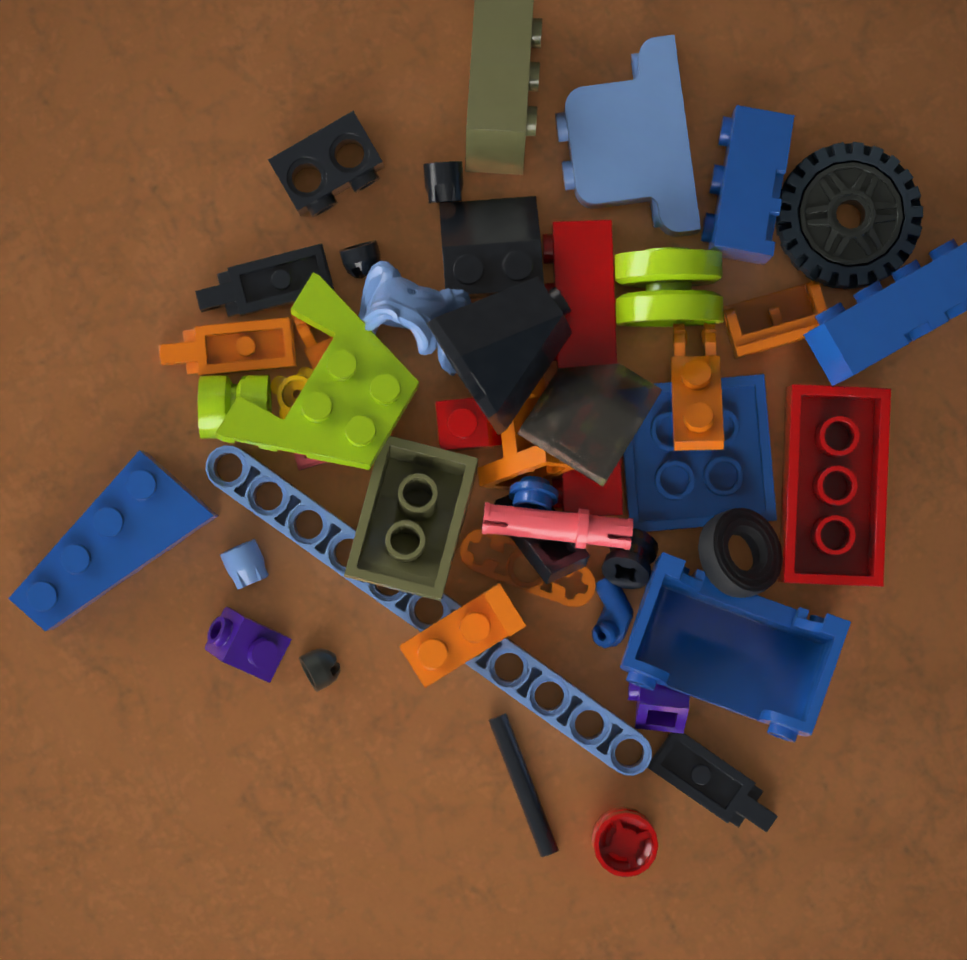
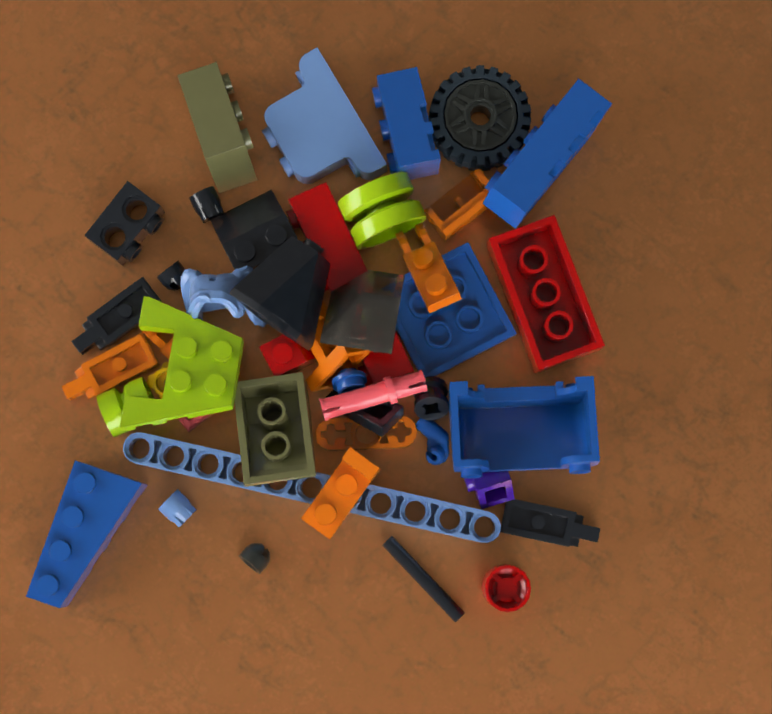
camera: 25 degrees left, 5 degrees down
dark purple bracket [205,606,292,683] -> none
black tyre [698,508,783,598] -> none

